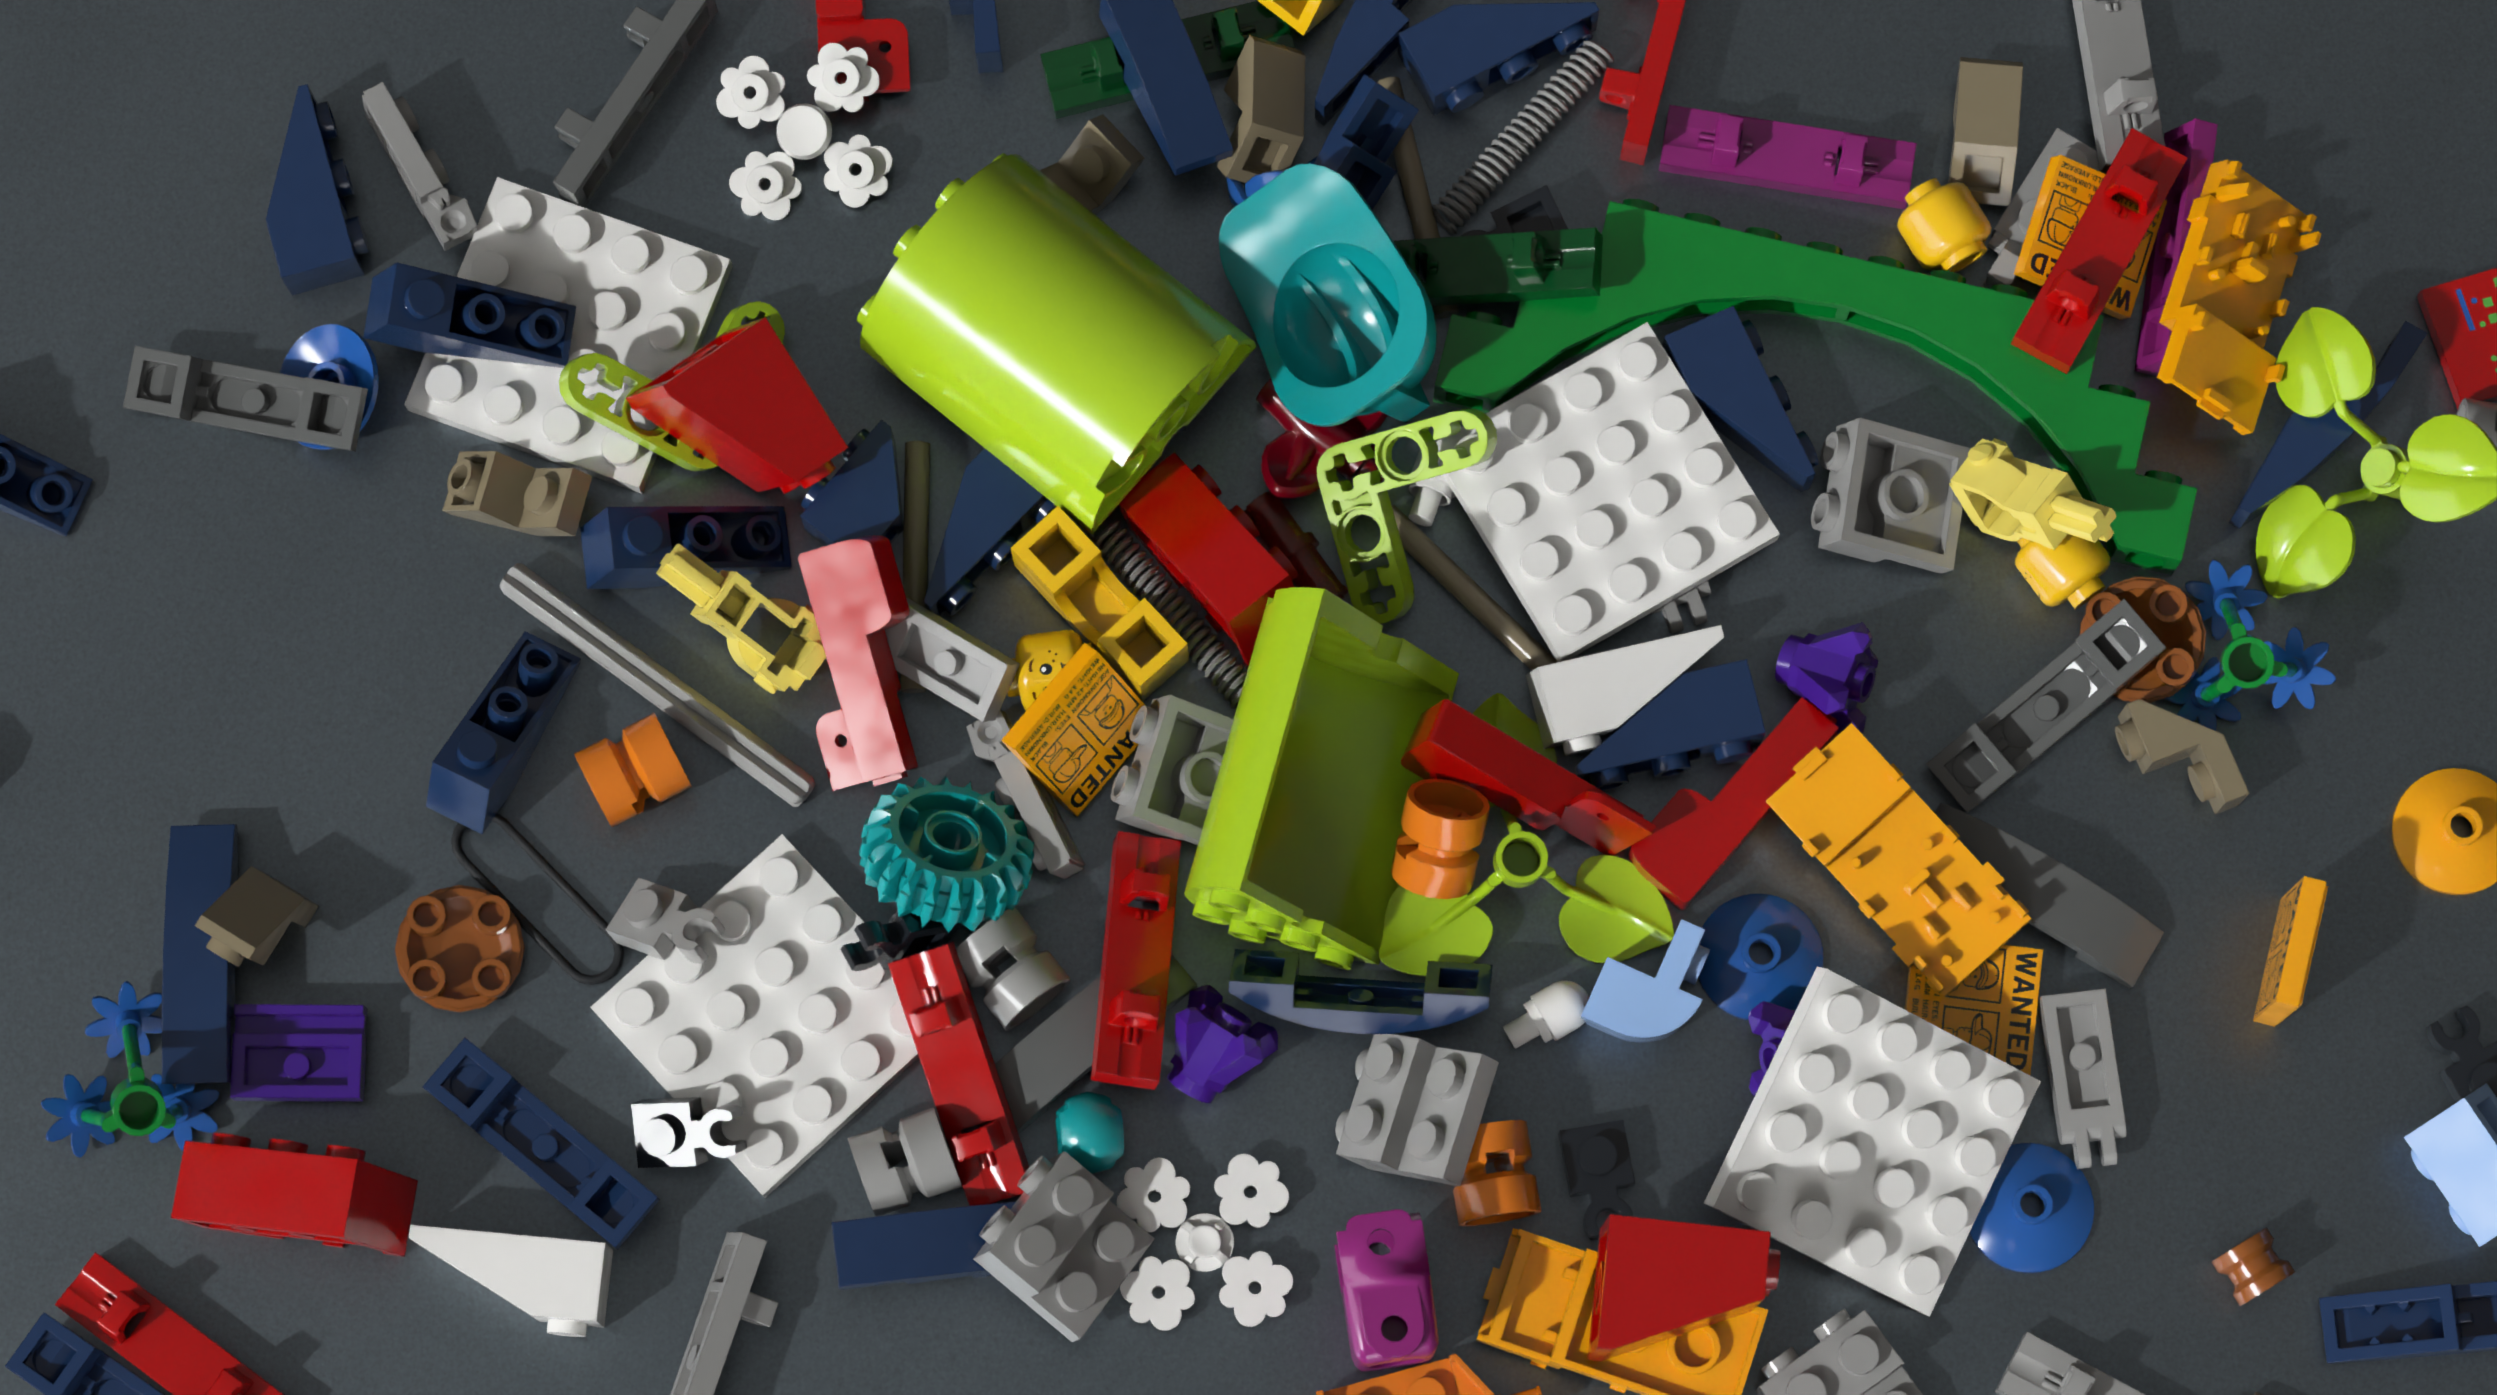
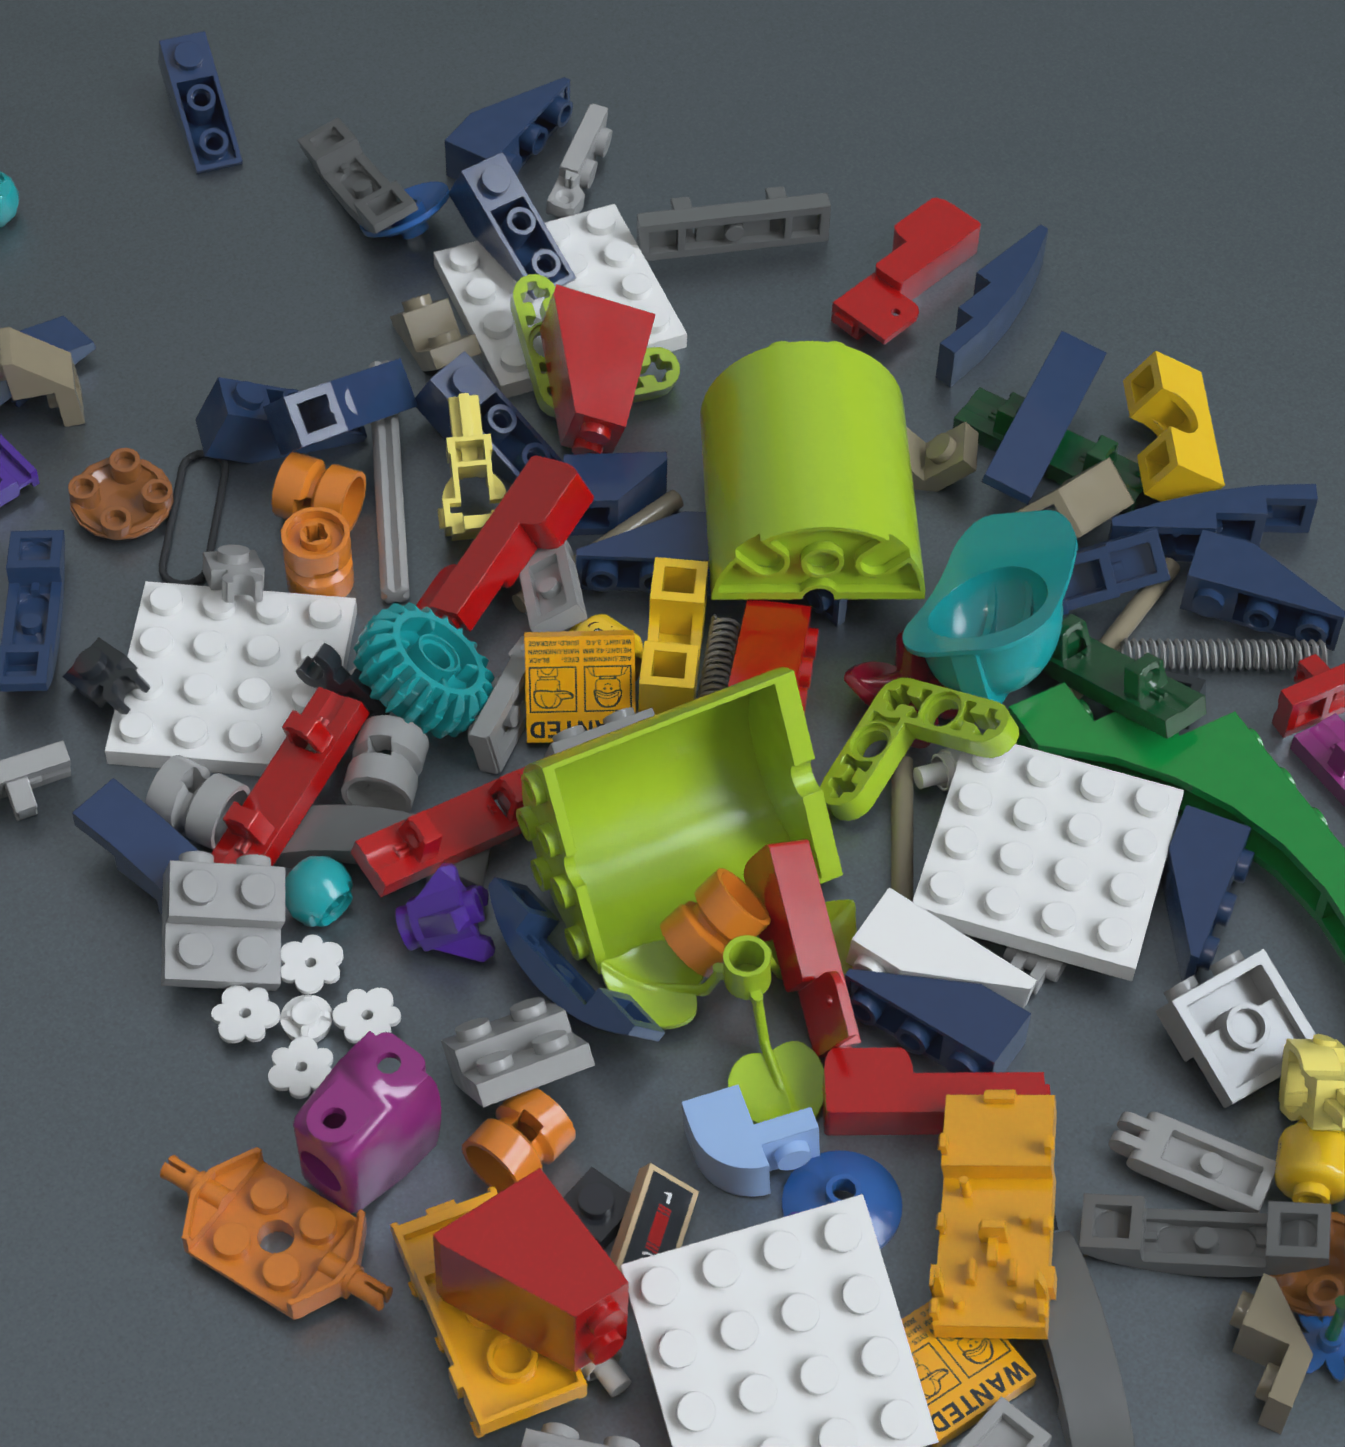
camera: 45 degrees right, 25 degrees down
white plant [716,43,893,221] -> none
clear red pin [1244,491,1348,599] -> none
white cylinder [1503,980,1589,1049] -> none
dark purple rock [1775,622,1878,734] -> none
none -> dark blue slope [263,358,418,456]
none -> orange wheel [281,507,354,597]
none -> tile [610,1163,699,1273]
none -> light grey hinge [1108,1112,1276,1213]

